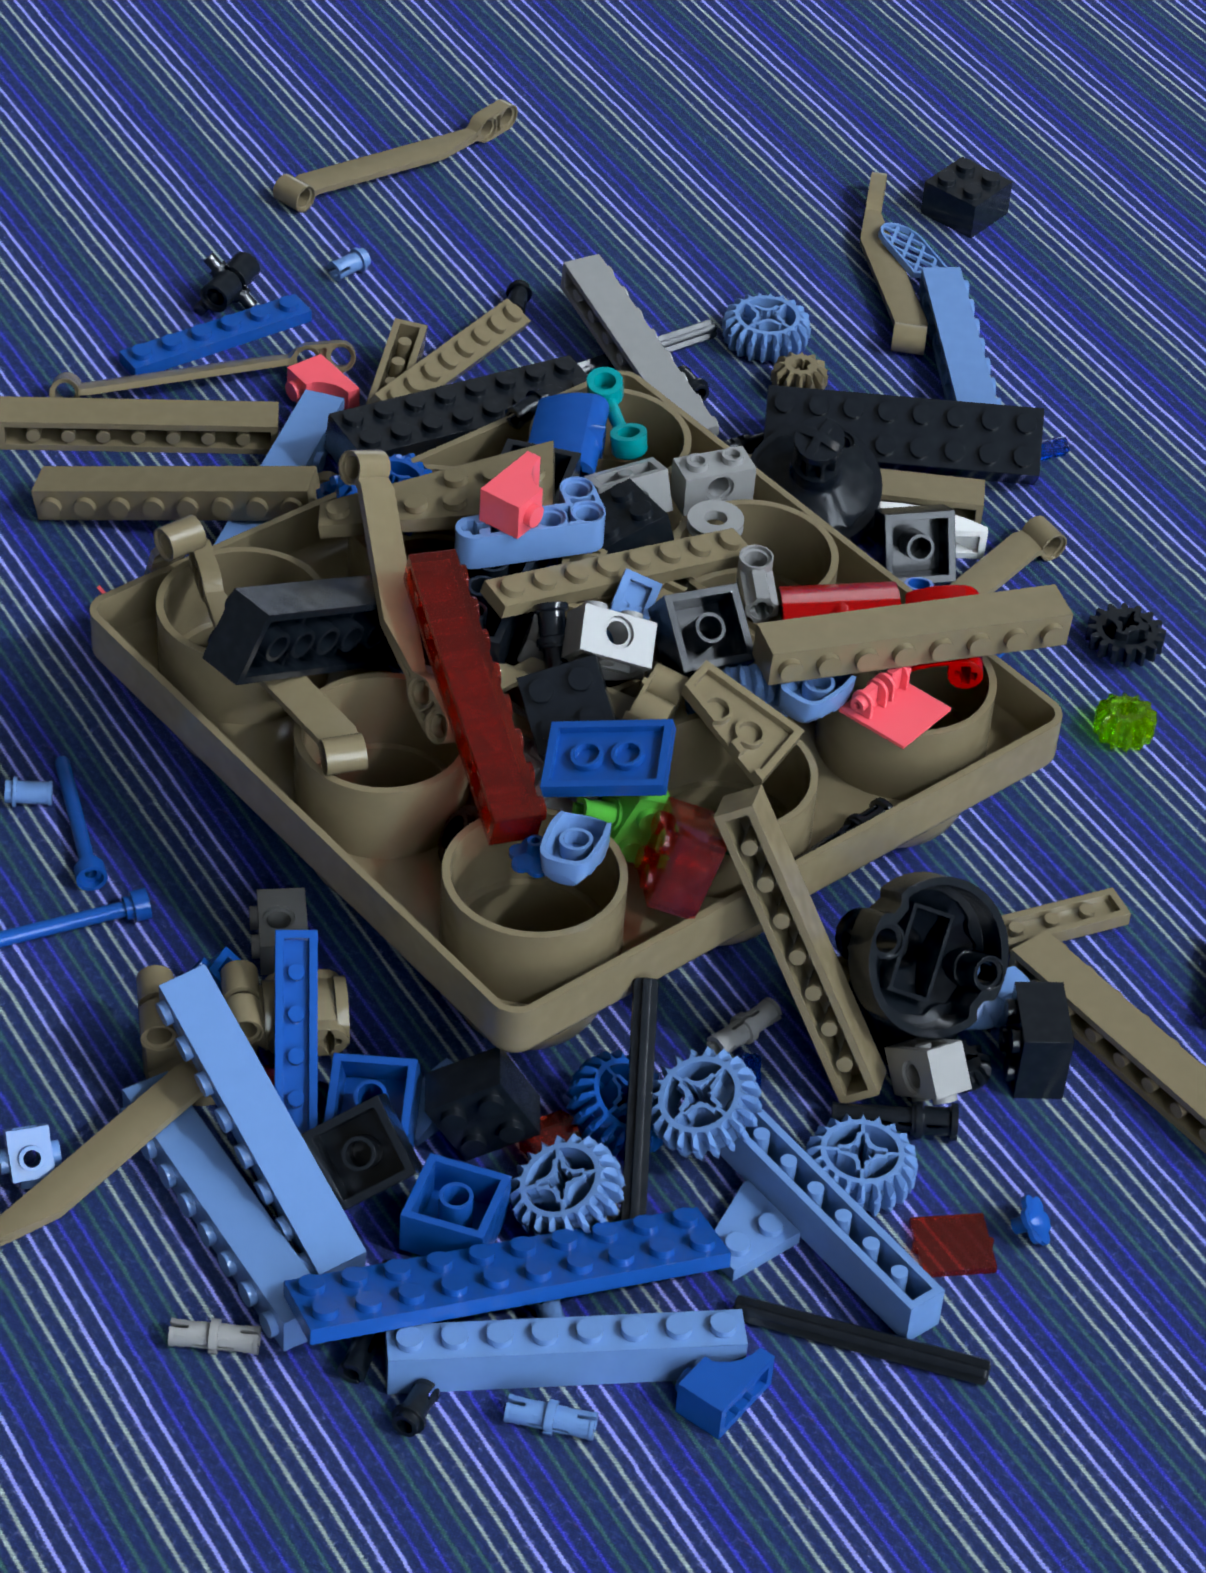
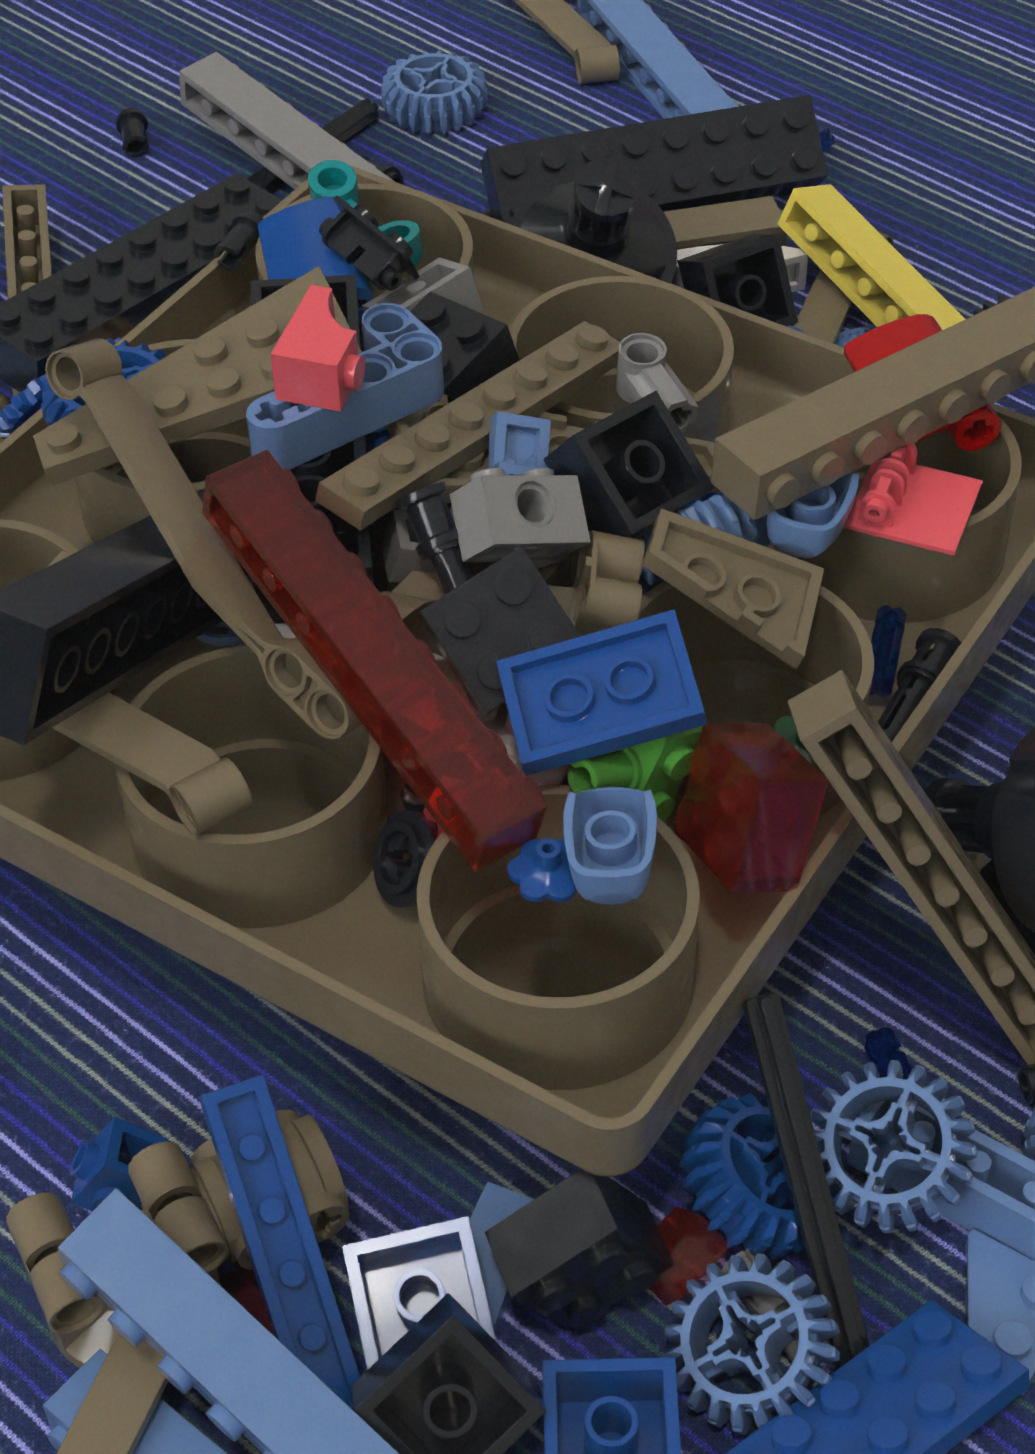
camera: 15 degrees left, 5 degrees up
light grey brick [249,888,308,975] -> none
dark tan plate [368,298,531,404] -> none
light grey brick [670,446,756,516] -> none
light grey piece [687,500,744,536] -> none
light grey pin [707,997,782,1055] -> none
dark tan gear [771,352,828,390] -> none
red panel [778,581,901,620] -> none
none -> black hinge [319,195,420,291]
none -> light yellow brick [777,184,965,330]
none -> clear blue axle [870,605,907,698]

